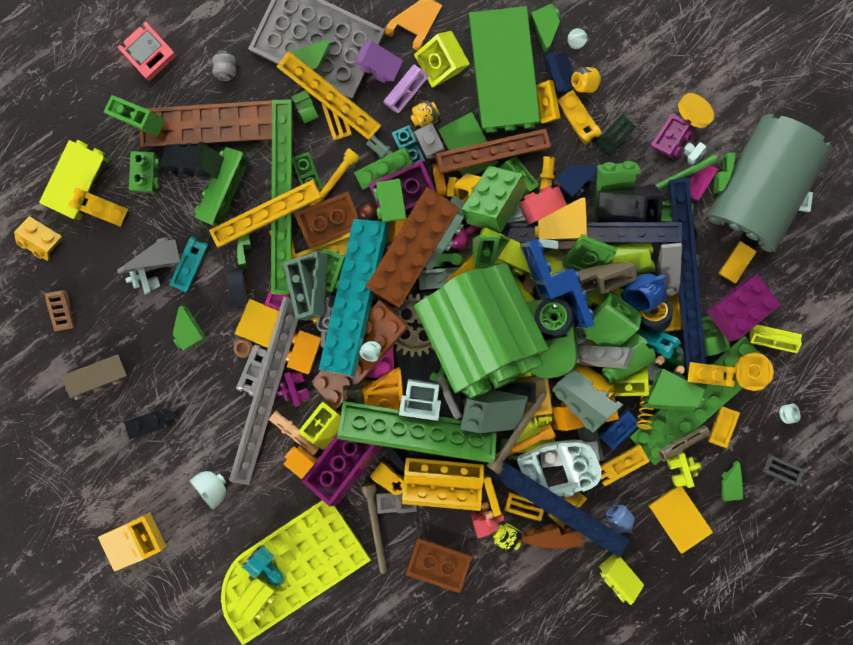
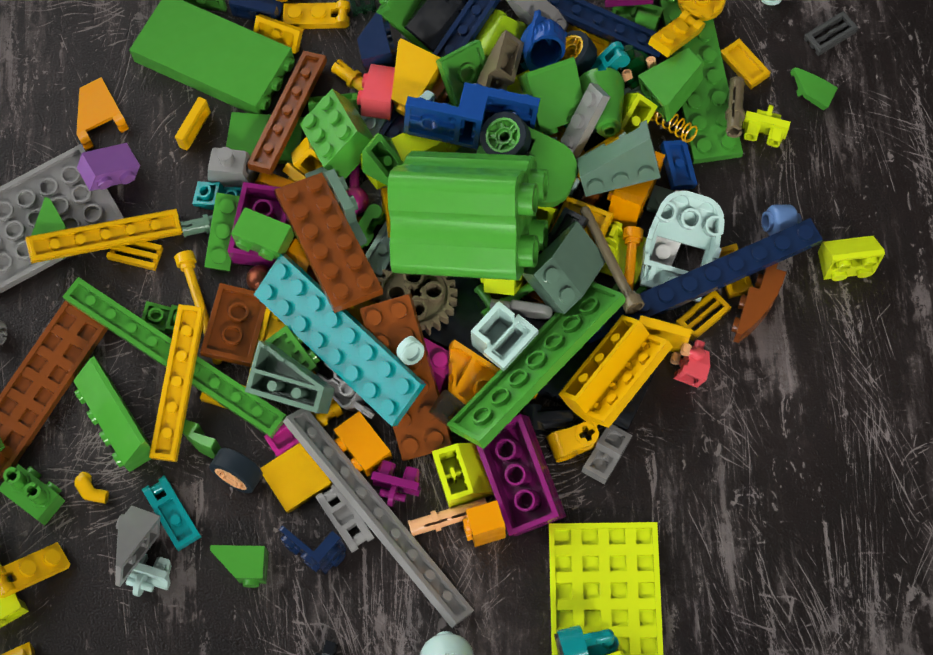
camera: 55 degrees left, 20 degrees down
black wedge [160,142,224,180] -> none
medium nougat plate [234,339,253,358] -> none
bright green leg [291,90,319,123] -> none
dark tan piece [361,483,387,574] -> none
lavender piece [384,64,429,113] -> none
dark orange plate [406,537,472,593] -> none
yellow head [410,100,440,128] -> none
neon yellow slope [414,31,470,88] -> none
neon yellow head [493,523,522,552] -> none
yellow hinge [600,444,650,486] -> none
yellow tile [648,486,713,554] -> none
none -> yellow arm [74,472,109,504]
none -> yellow tile [175,97,211,151]
none -> dark blue bracket [278,525,347,574]

